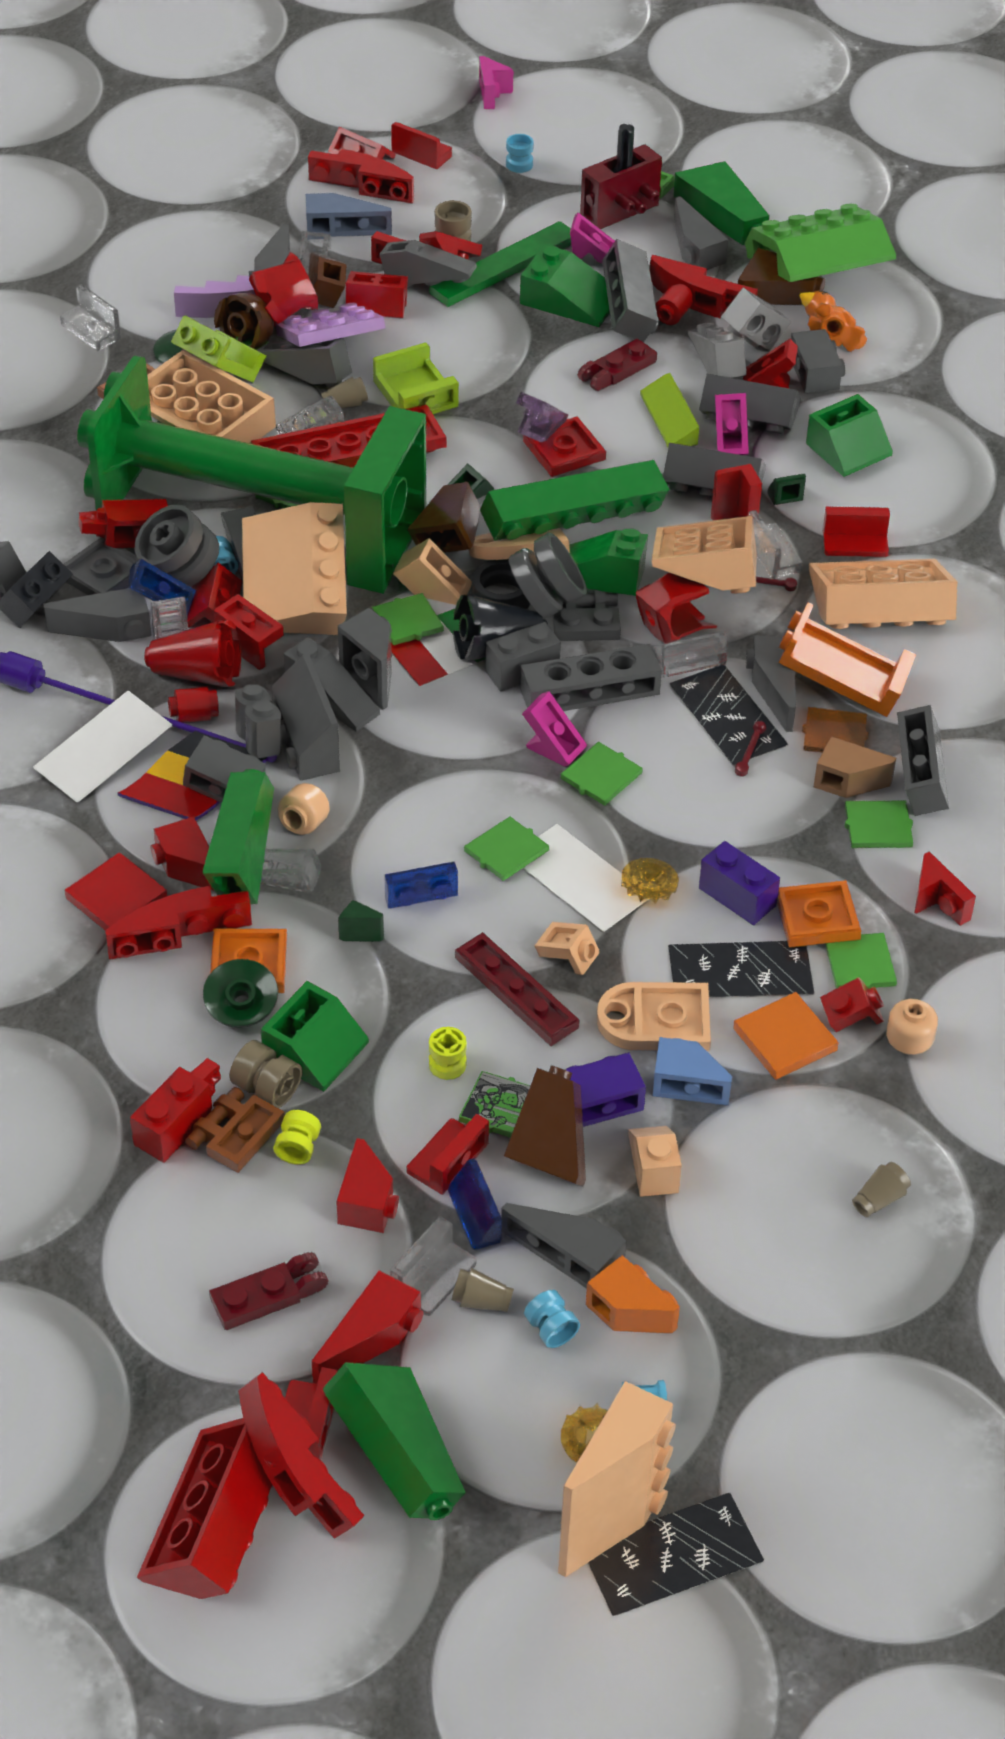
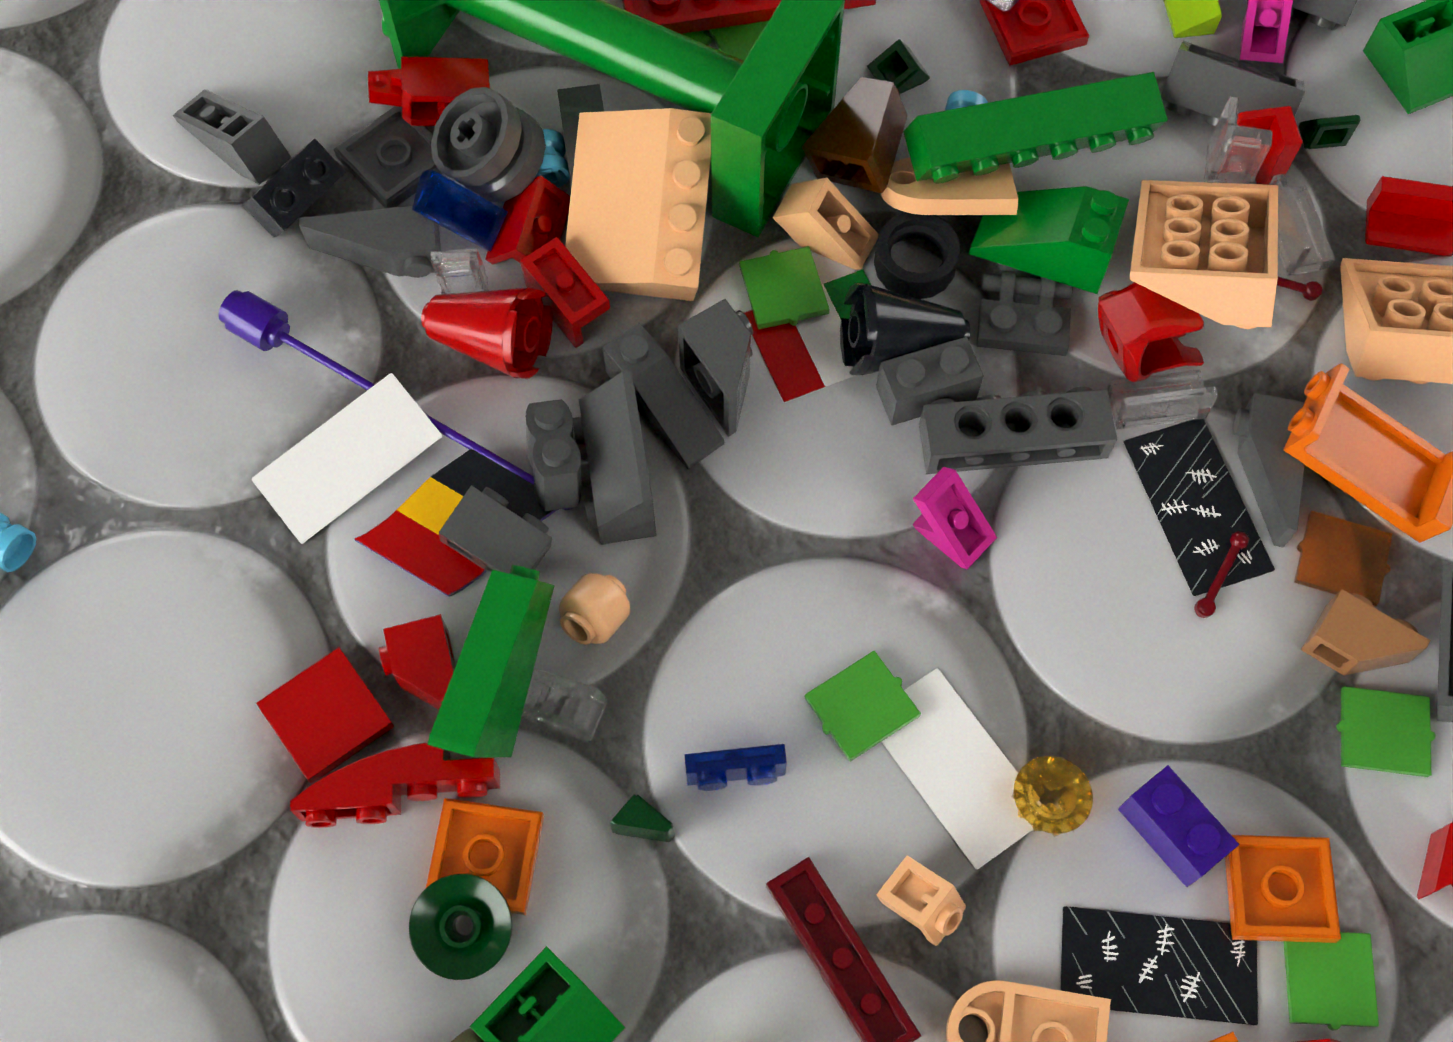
camera: 10 degrees right, 20 degrees up
red brick [168,687,219,723] -> none
dark grey wheel [509,532,587,618] -> none
bright green piece [560,741,643,806] -> none
none -> clear panel [1204,96,1273,184]

